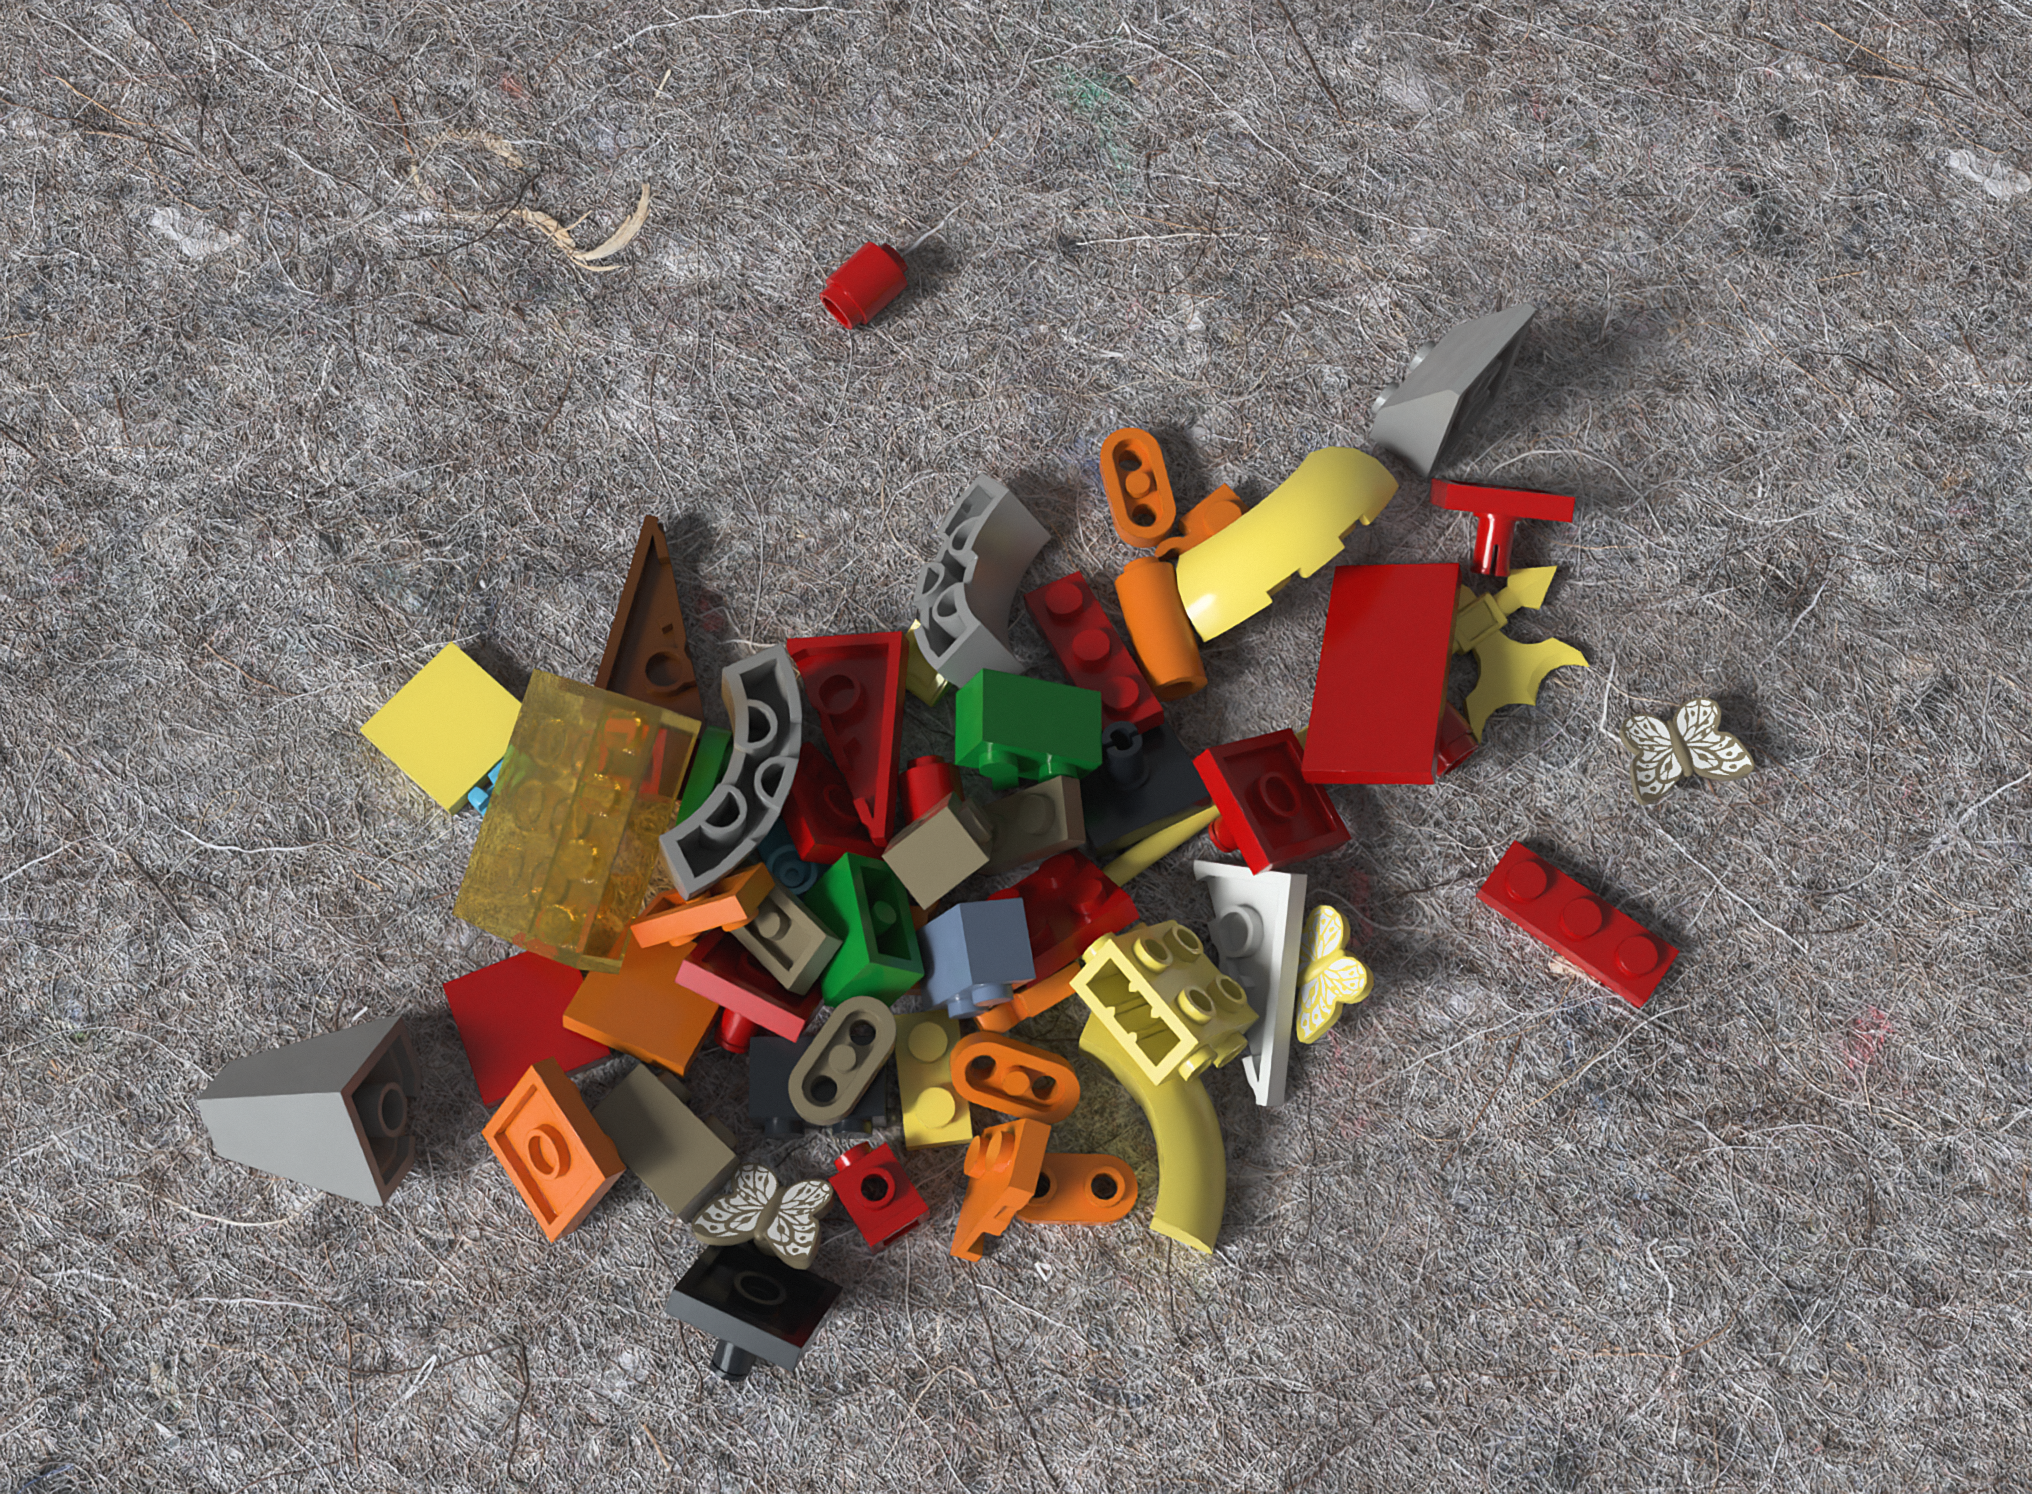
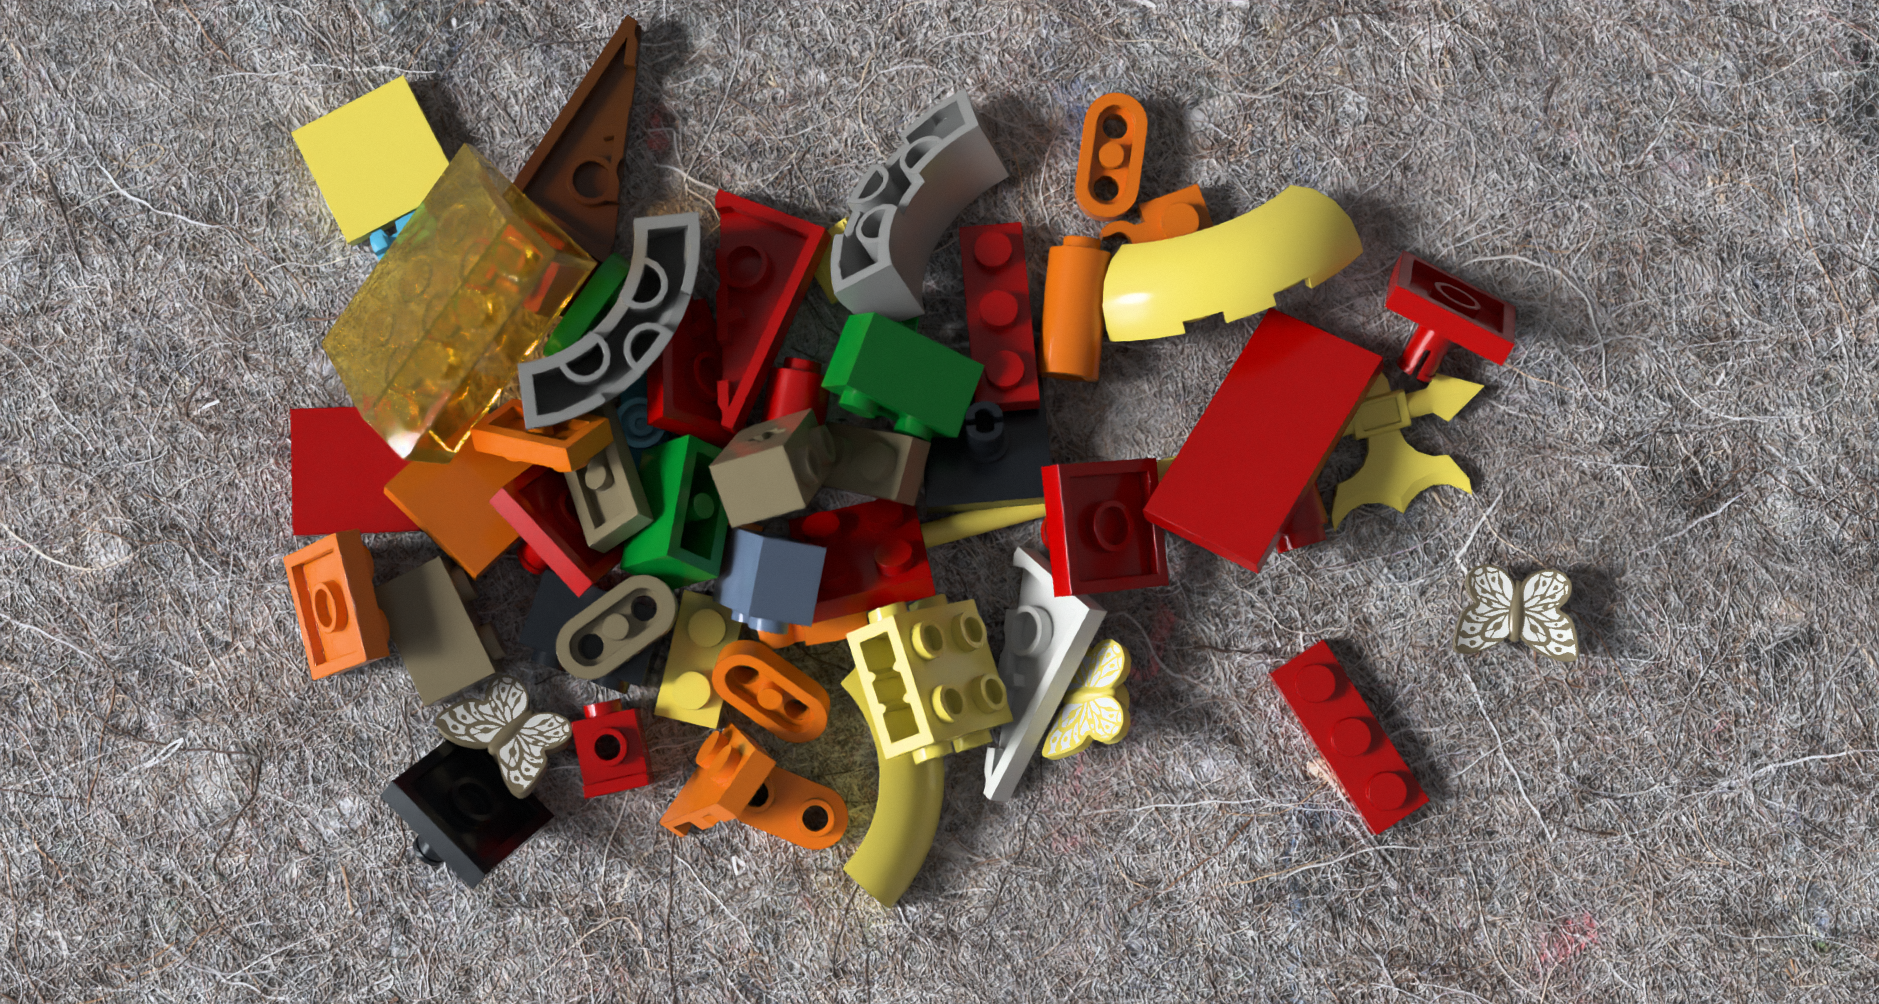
camera: 20 degrees right, 15 degrees up
light grey slope [196,1016,422,1206] -> none
light grey slope [1369,302,1537,480] -> none

